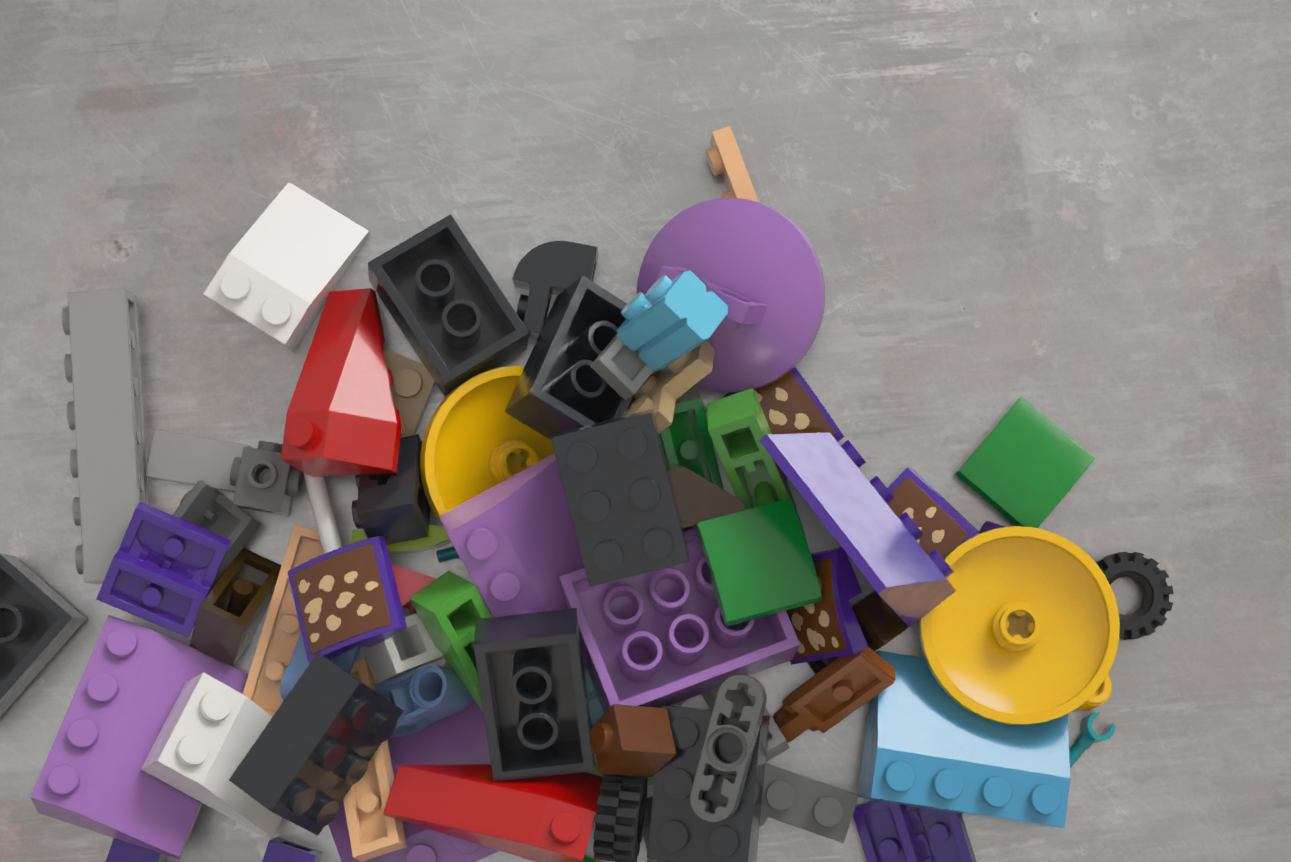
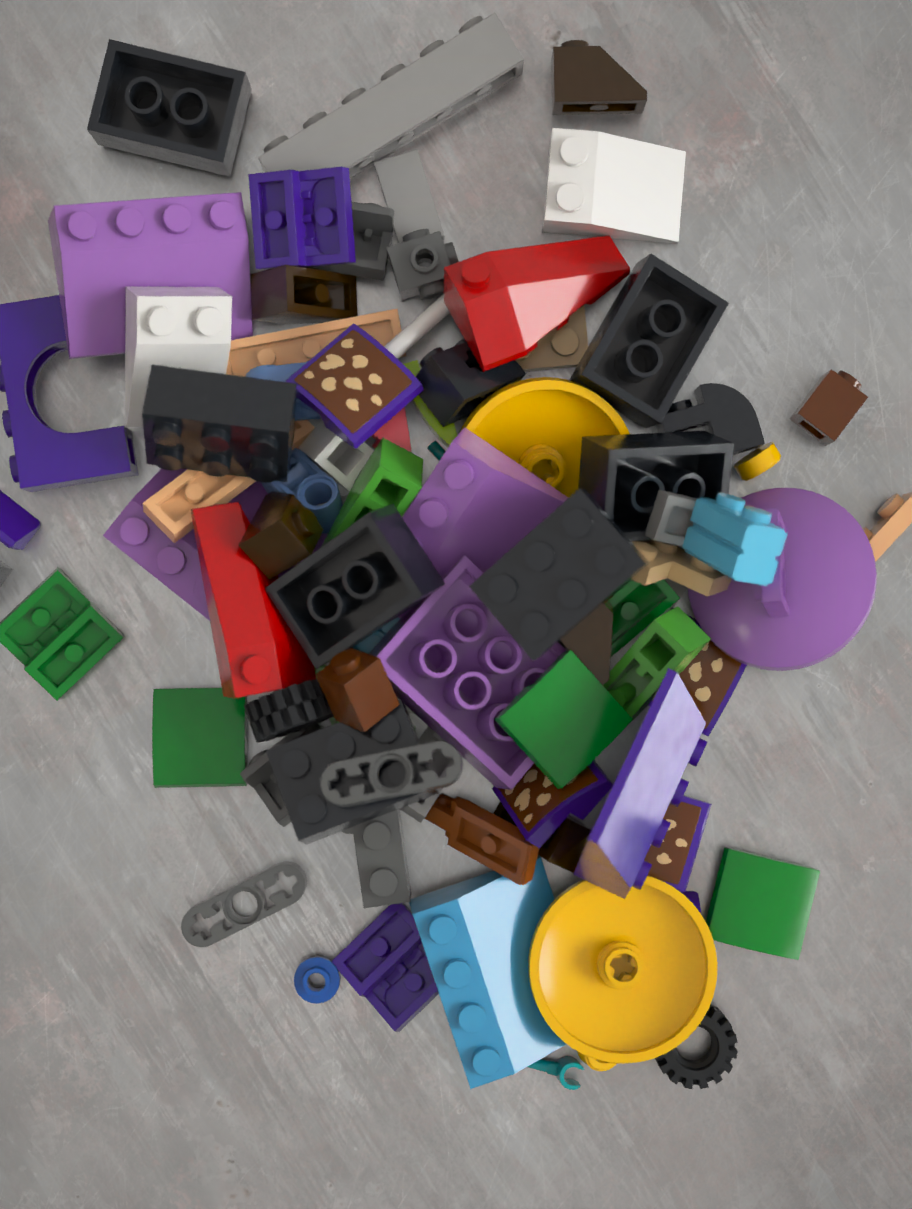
camera: 65 degrees right, 5 degrees up
none -> dark brown slope [239,491,323,580]
none -> dark brown slope [551,40,647,115]
none -> yellow tile [733,442,781,481]
none -> reddish brown brick [790,369,868,446]

